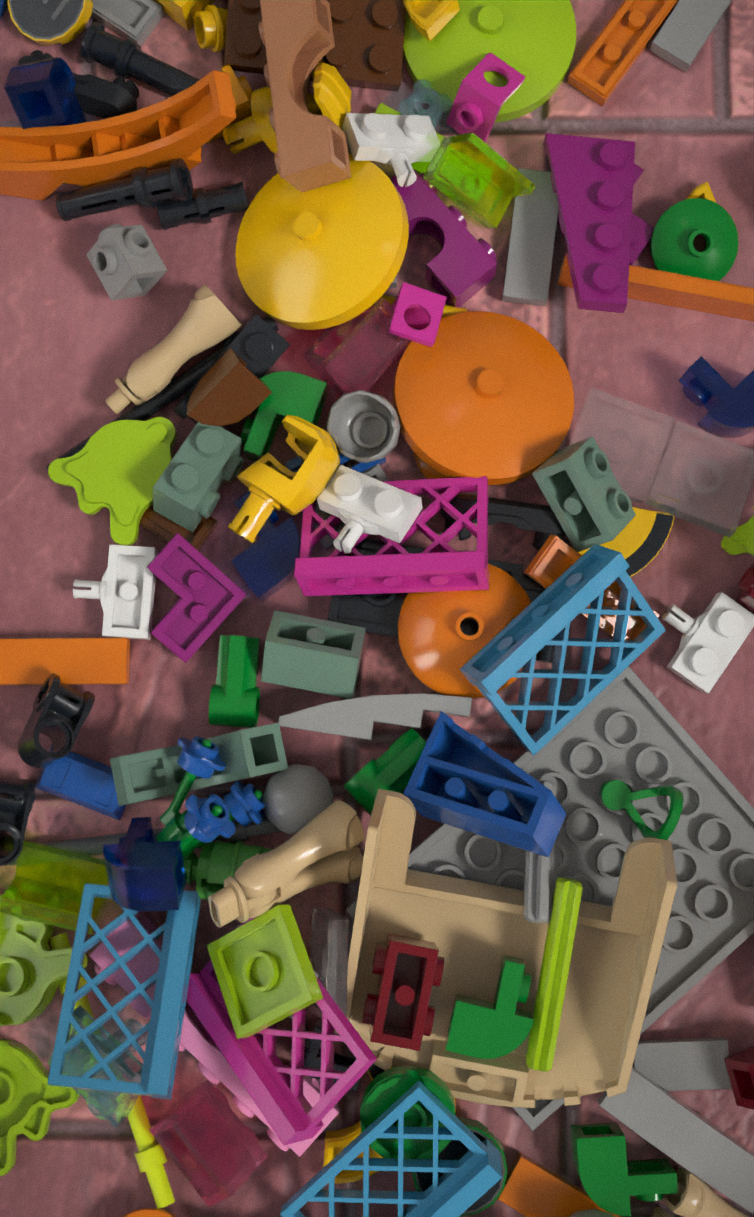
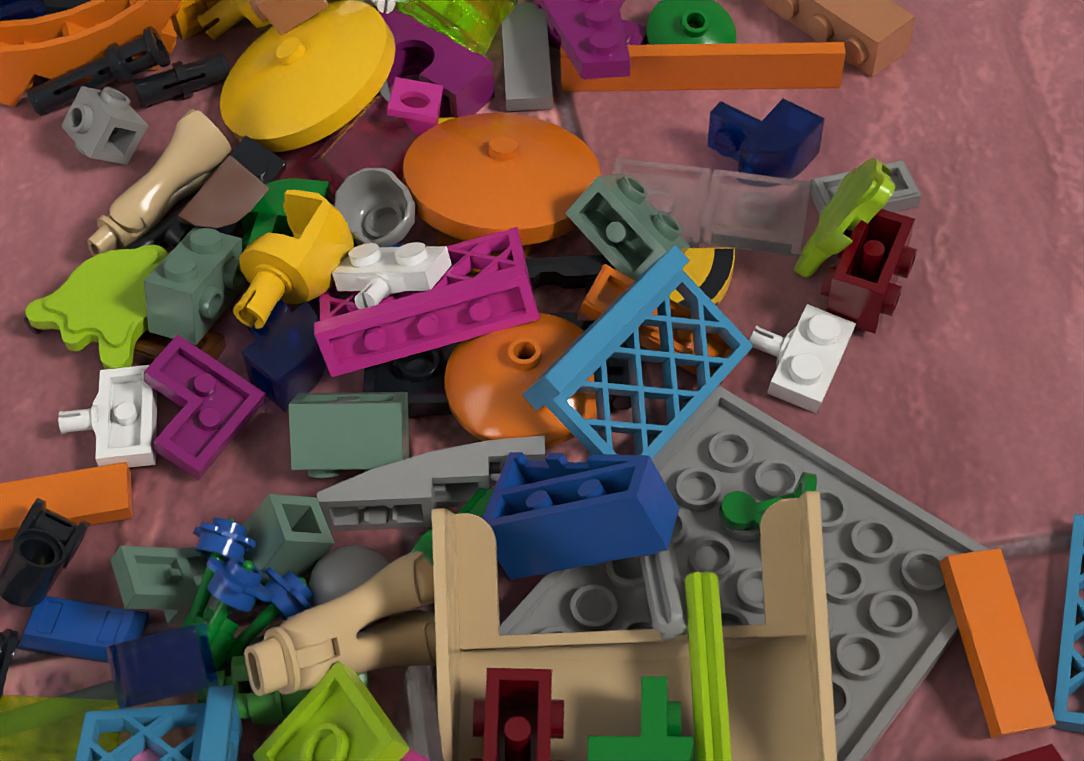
camera: 10 degrees left, 30 degrees down
green piece [209,635,260,728] -> none

